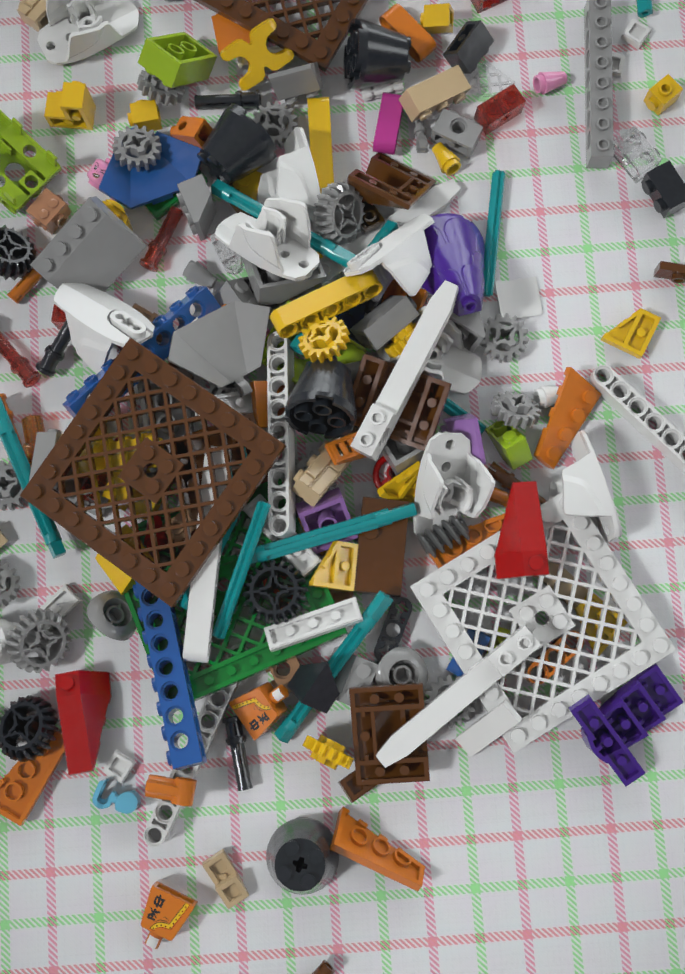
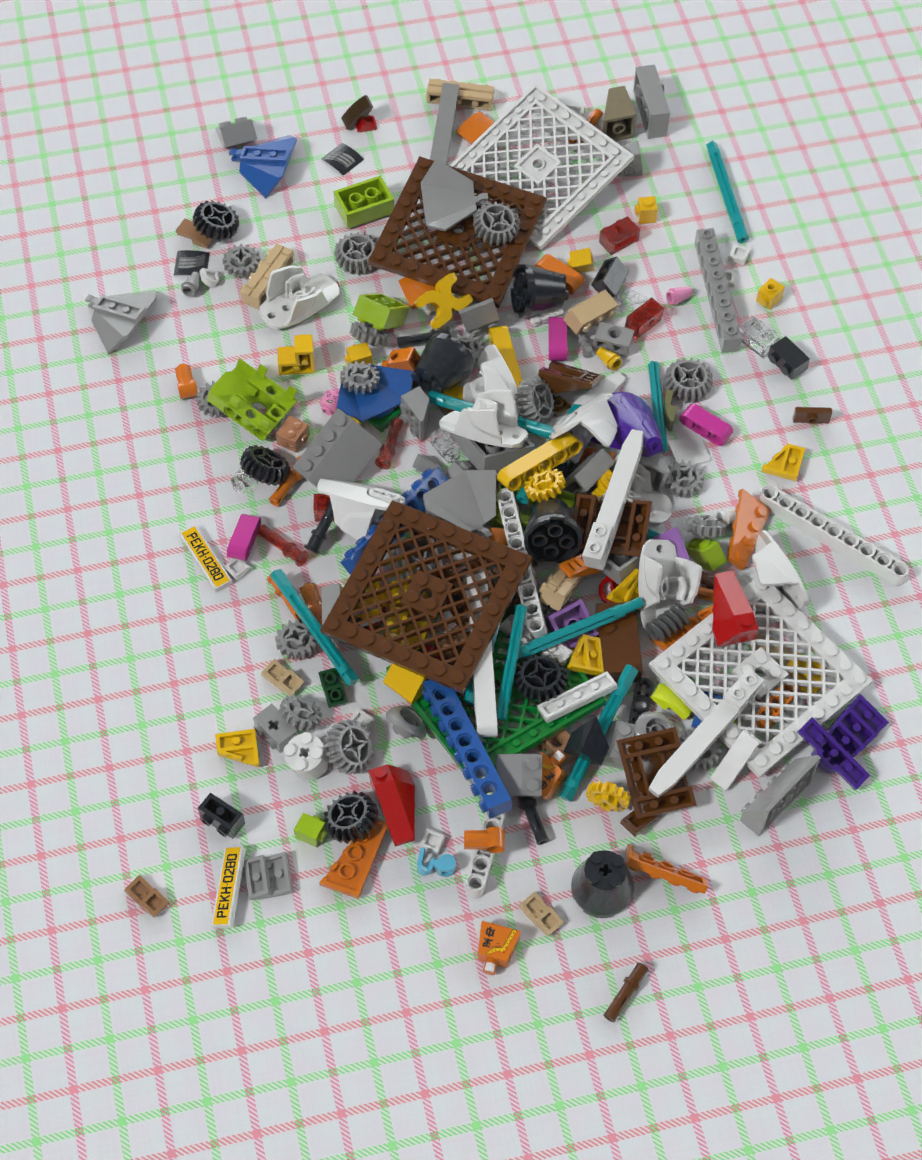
camera: 15 degrees left, 20 degrees down
none -> dark green slope [318,668,348,708]
none -> light grey slope [496,754,542,798]
none -> neon yellow slope [650,683,692,720]
none -> light grey gear [664,357,713,403]
none -> olive slope [664,389,677,432]
none -> dark pink beam [679,404,733,446]
none -> light grey slope [740,755,821,836]

